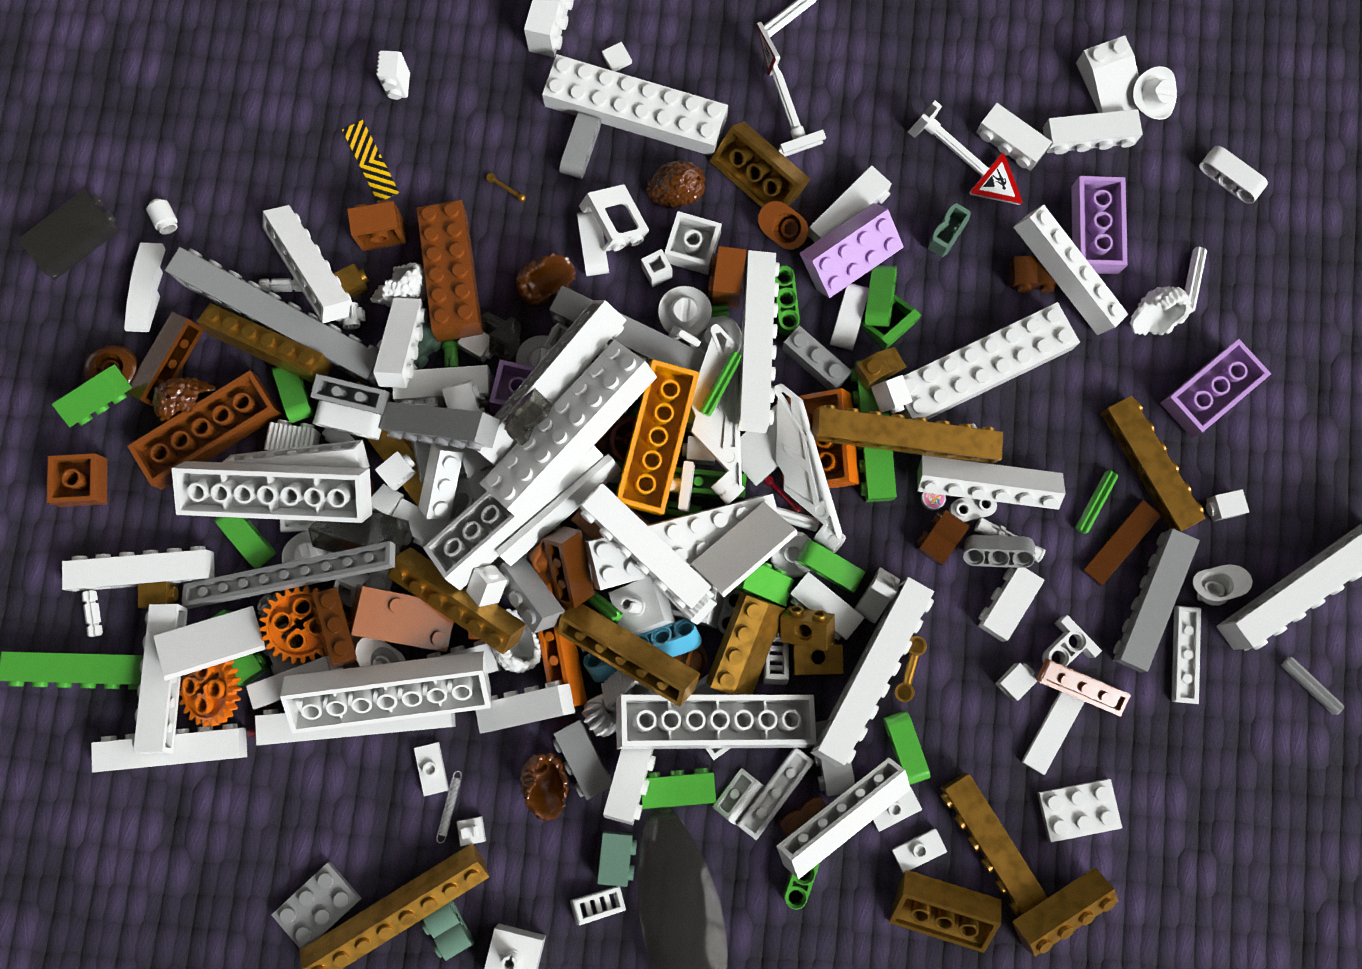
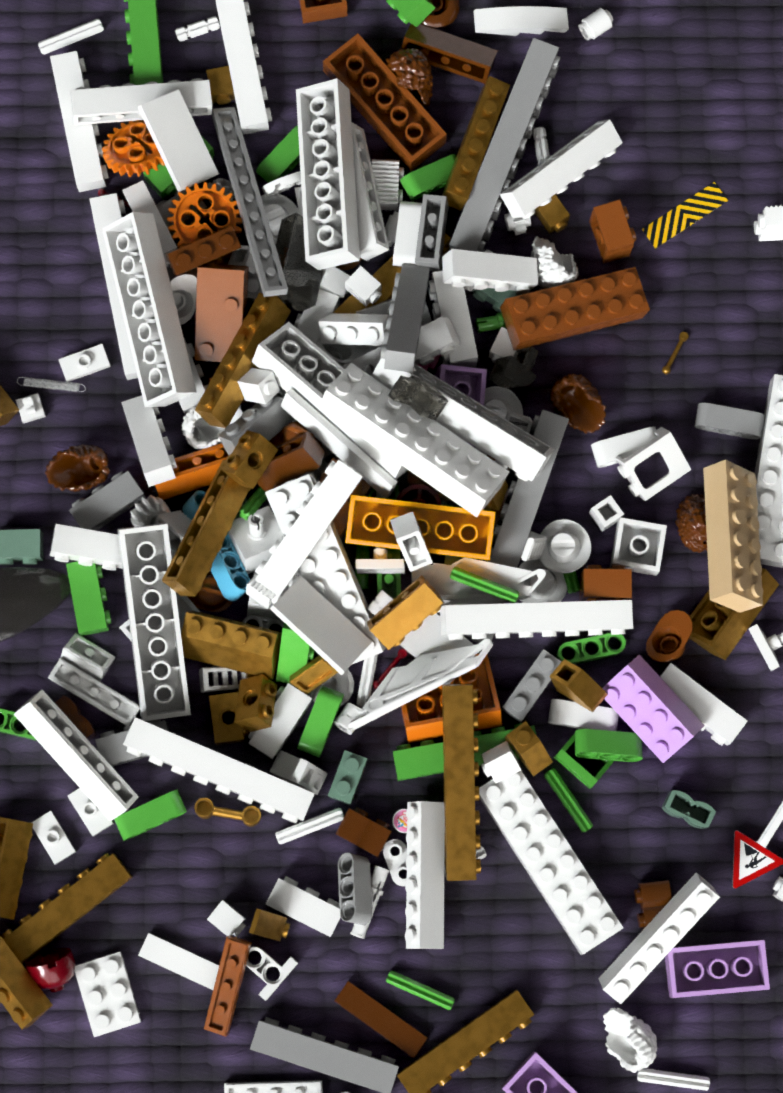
camera: 80 degrees right, 0 degrees up
none -> dark red cylinder [25,948,75,992]
none -> white axle [38,19,104,55]
none -> pearl gold brick [221,430,278,489]
none -> pearl gold slope [249,909,290,941]
none -> white tile [262,171,301,196]
none -> white axle [275,808,344,844]
none -> pearl gold tile [289,655,338,695]
none -> sand green brick [328,750,367,805]
none -> brick [367,575,443,650]
none -> white slope [390,511,433,572]
none -> bright green axle [544,768,593,833]
none -> pearl gold slope [550,659,607,712]
none -> tan brick [703,460,763,612]

